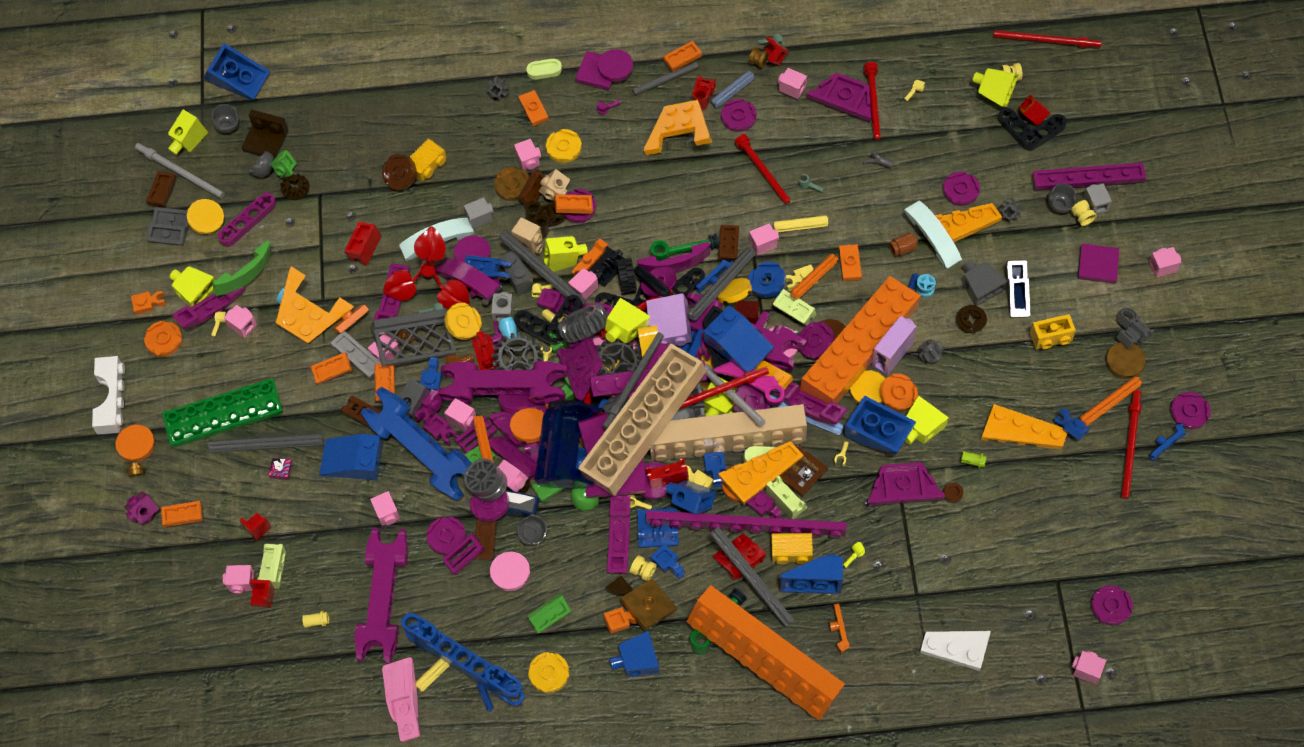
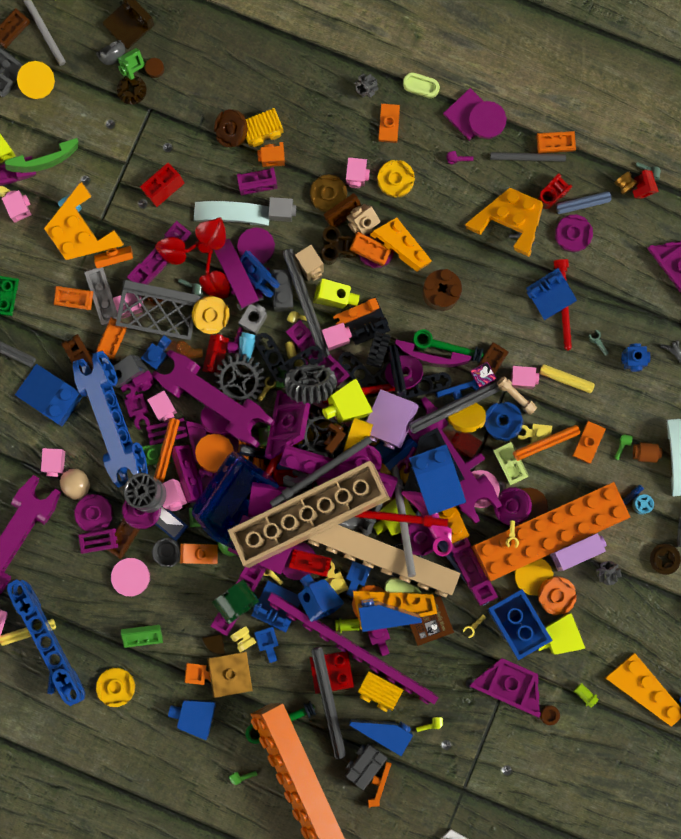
camera: 25 degrees right, 20 degrees up
magenta beam [218,193,276,247] -> none
yellowish green hinge [766,476,807,519] -> none
bright pink brick [778,68,807,99] -> none
none -> tan hair [60,469,90,500]
none -> reddish brown tile [145,58,164,78]
none -> orange plate [180,544,218,564]
none -> dark green brick [212,579,260,624]
none -> bright green hand [229,771,257,785]
none -> magenta hinge [237,167,278,196]
none -> orange brick [257,142,285,167]
none -> reddish brown bracket [323,423,346,454]
none -> lime pin [335,618,359,633]
none -> dark grey brick [344,742,388,790]
none -> blue slope [358,598,422,632]
none -> light orange wing [370,218,432,272]
none -> reddish brown brick [423,269,462,311]
none -> tile [470,362,497,388]
none -> tan bar [497,376,537,415]
none -> light yellow hand [505,520,519,548]
none -> blue hinge [526,268,577,320]
none -> bright green hand [615,435,633,460]
none -> blue brick [621,343,650,372]

